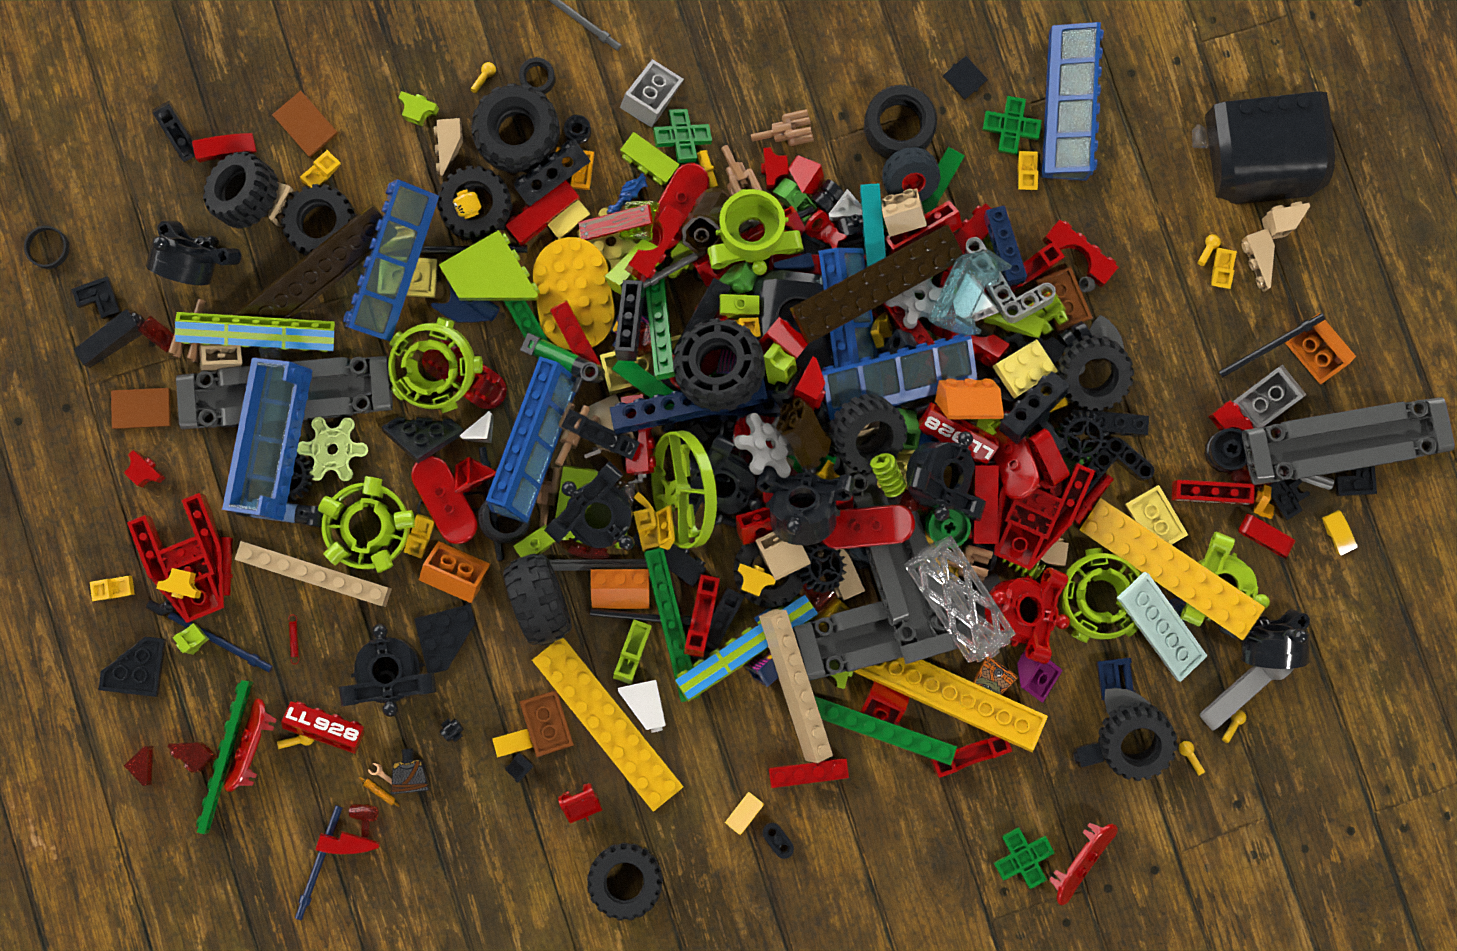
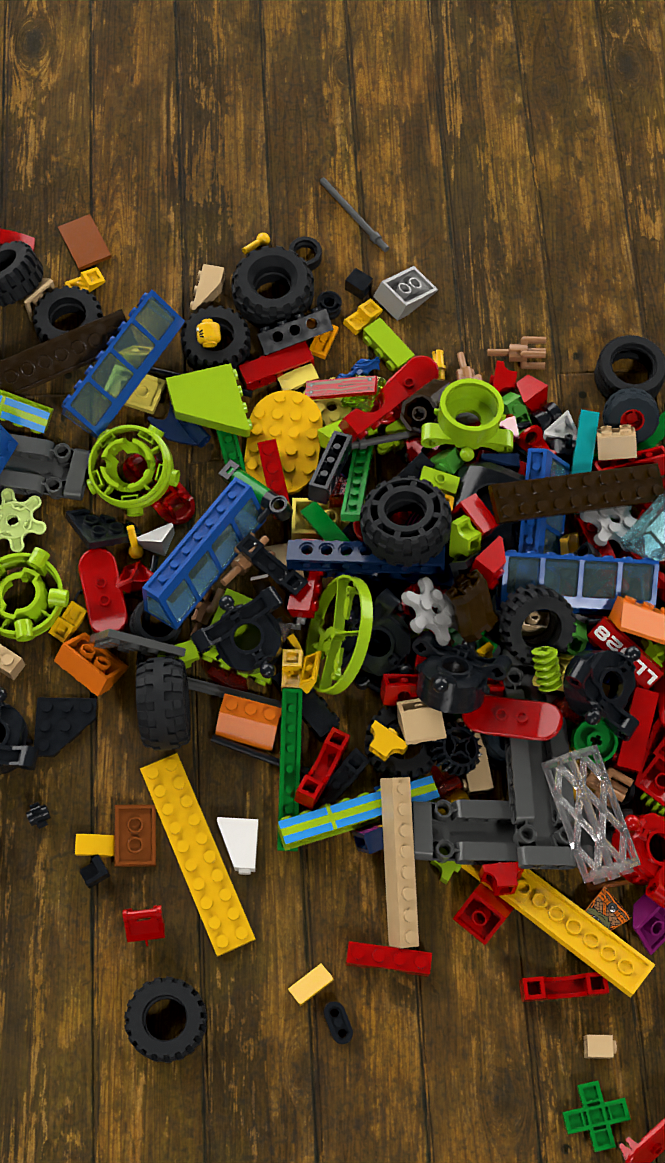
camera: 15 degrees right, 15 degrees down
lime brick [399,91,439,126] -> none
lime slope [613,620,652,685] -> none
green plate [653,109,712,163] -> none
green plate [814,696,957,765] -> none
none -> dark grey plate [89,629,186,659]
none -> yellow bar [127,525,144,559]
none -> yellow slope [343,298,383,335]
none -> black panel [345,268,373,300]
none -> red brick [479,861,524,896]
none -> tan brick [583,1035,617,1059]

